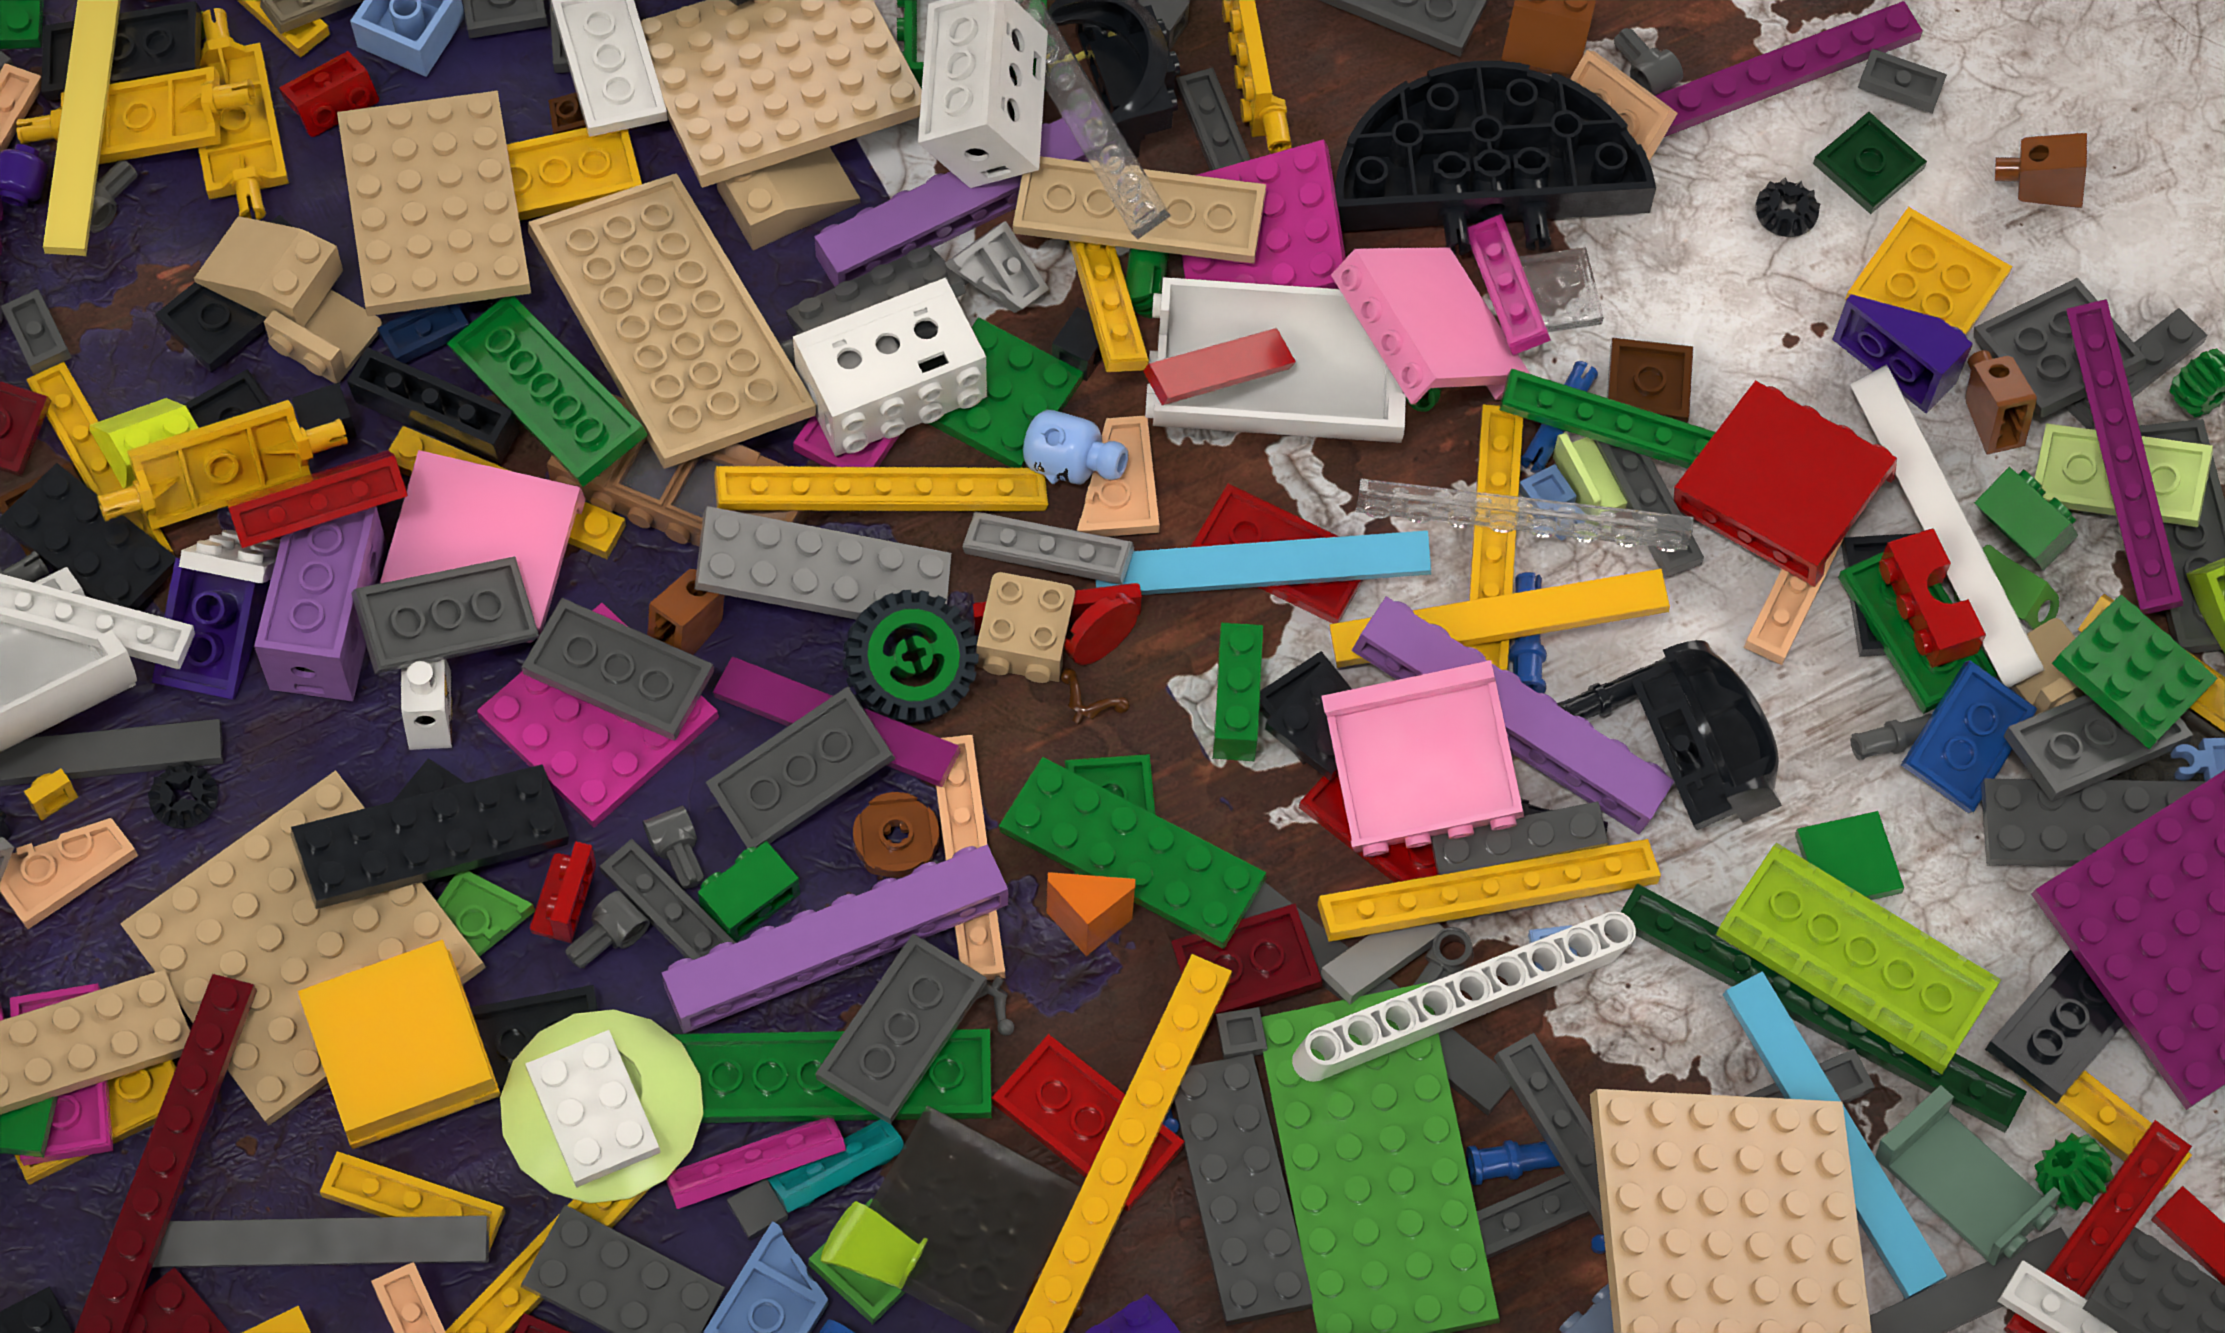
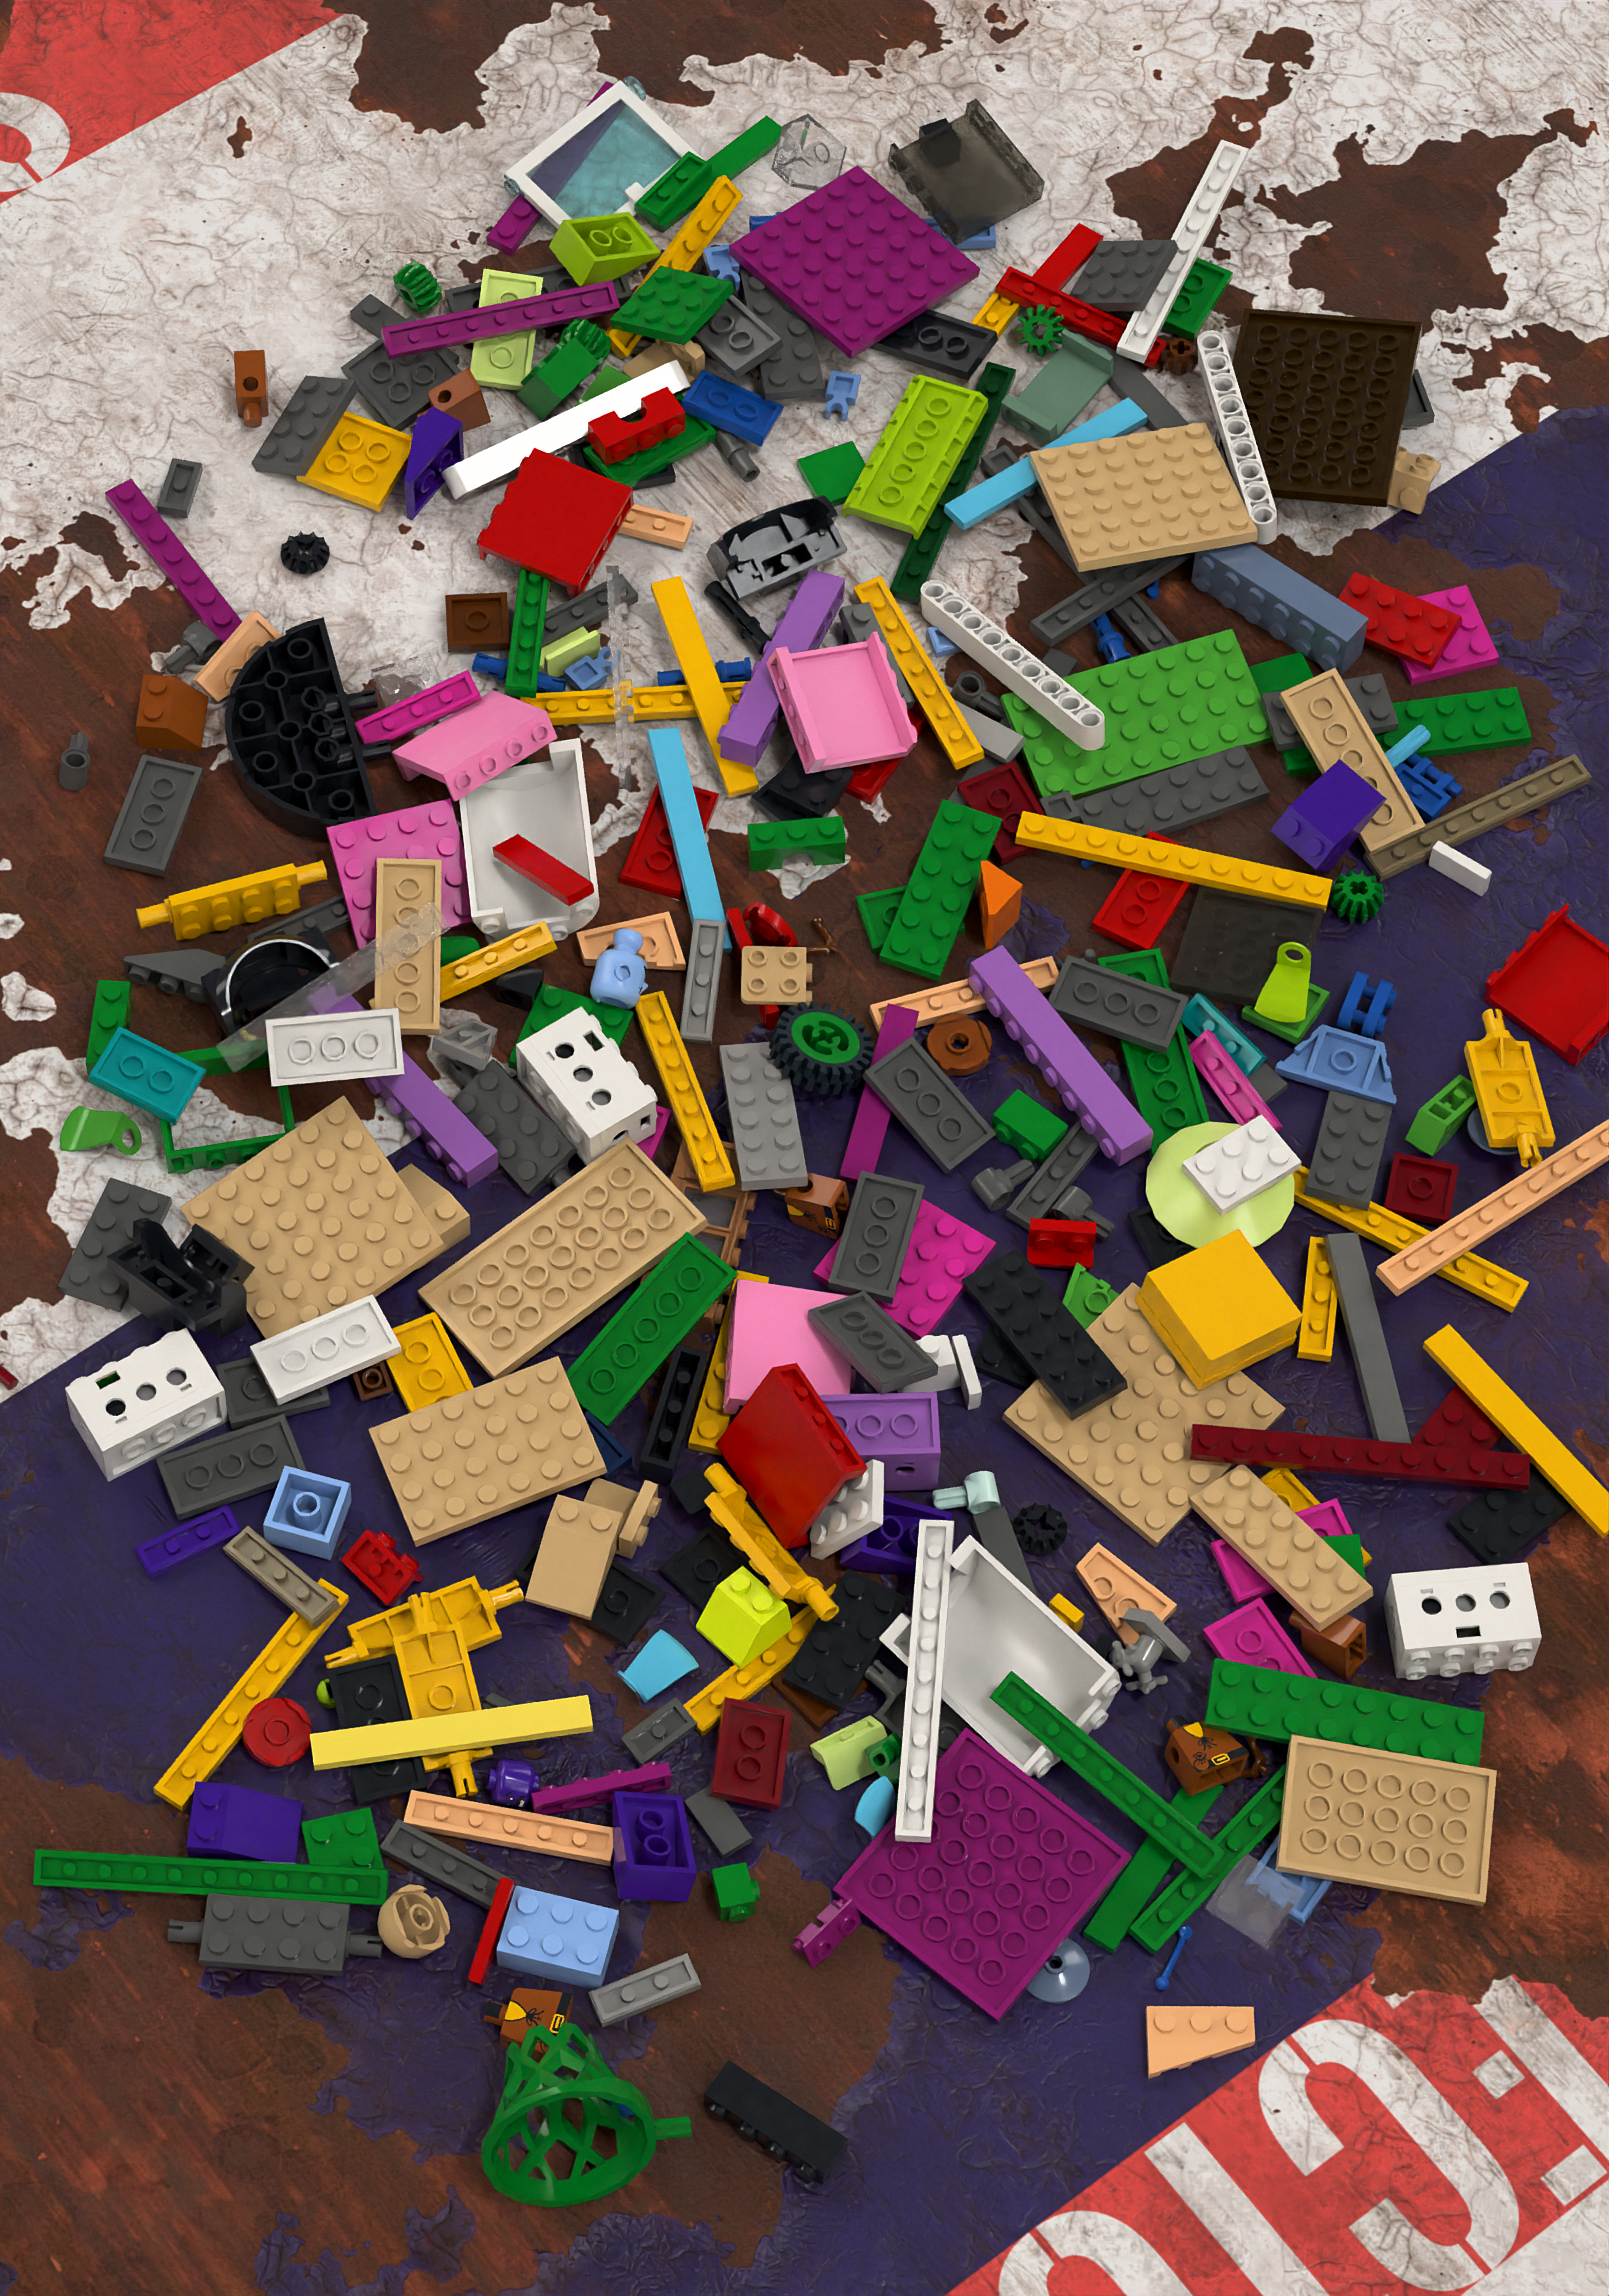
camera: 100 degrees left, 5 degrees down
dark green tile [1813,112,1927,214] -> none
none -> dark grey plate [251,375,359,476]
none -> green gear [559,319,612,368]
none -> medium azure piece [617,1629,699,1703]
none -> medium blue plate [825,370,861,422]
none -> light aqua axle [932,1471,1001,1514]
none -> white tile [951,1334,982,1410]

